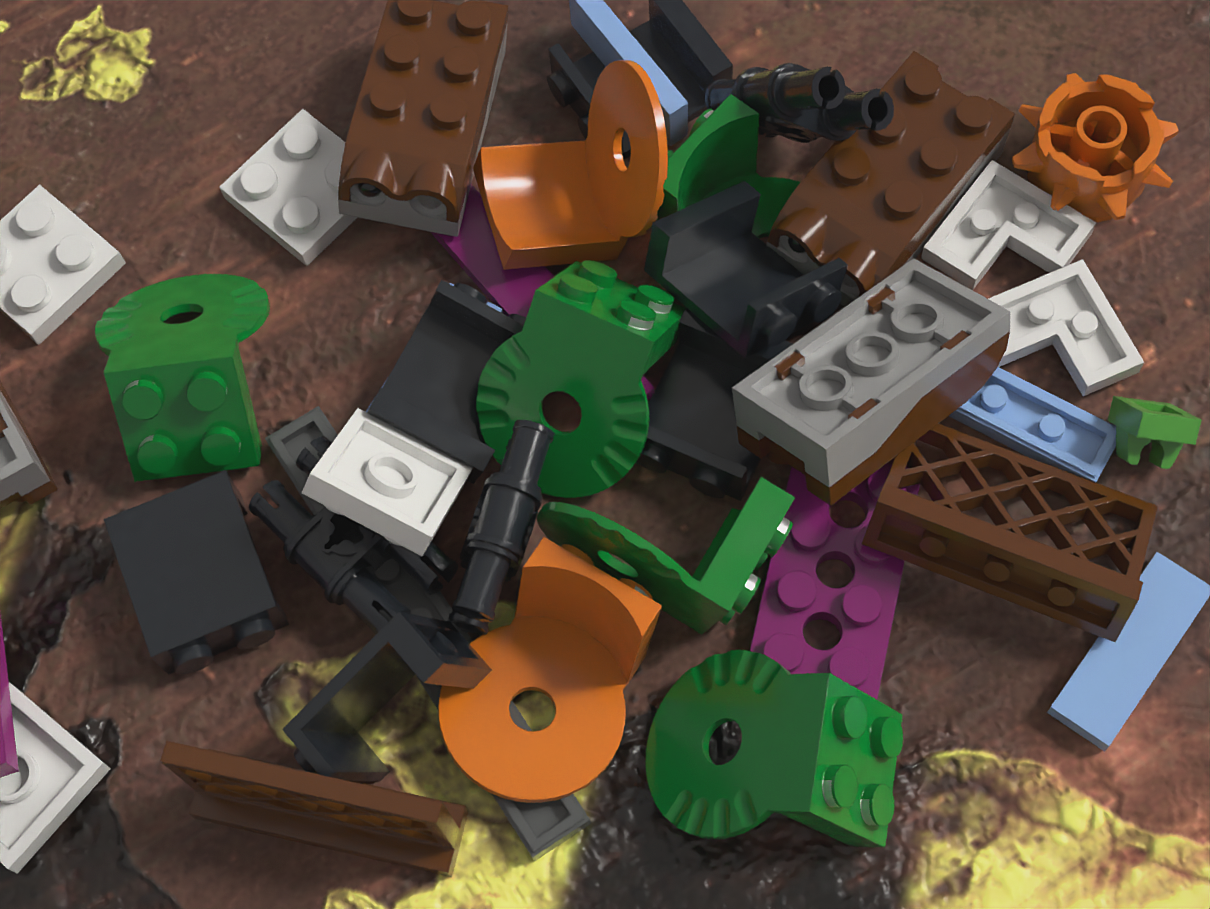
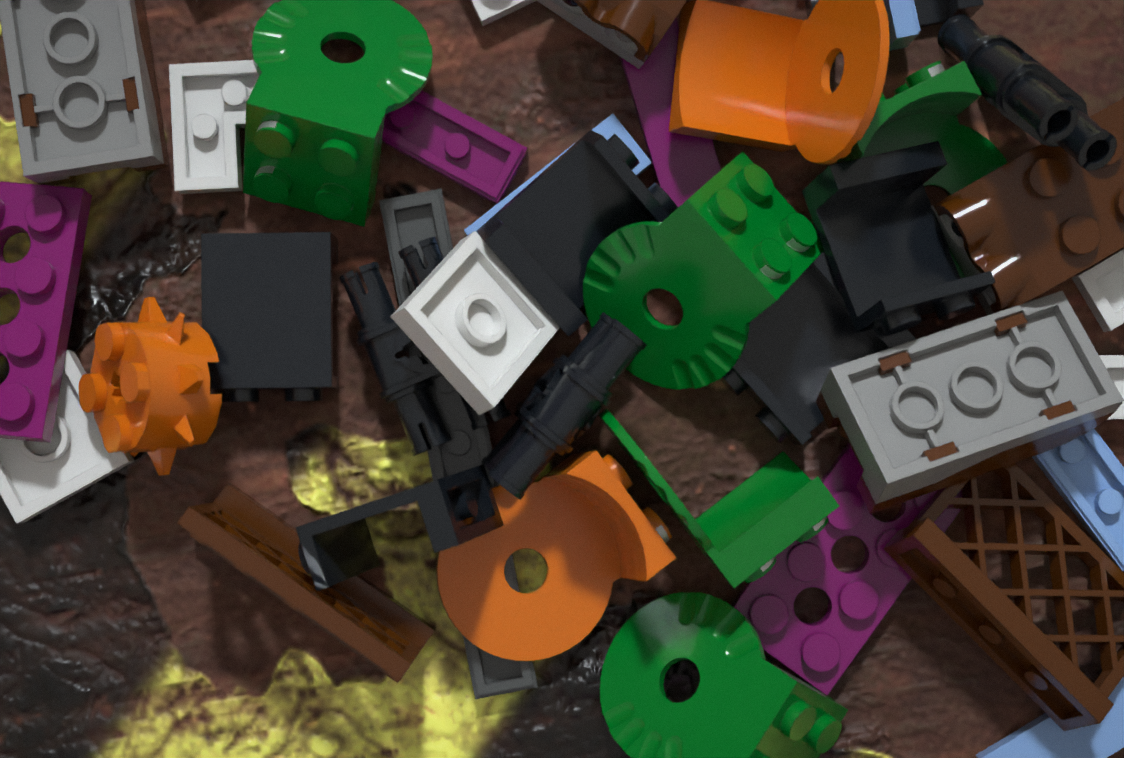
camera: 15 degrees right, 20 degrees up
none -> orange brick [78,297,222,476]
none -> white plate [169,60,259,194]
none -> magenta tile [382,91,528,205]

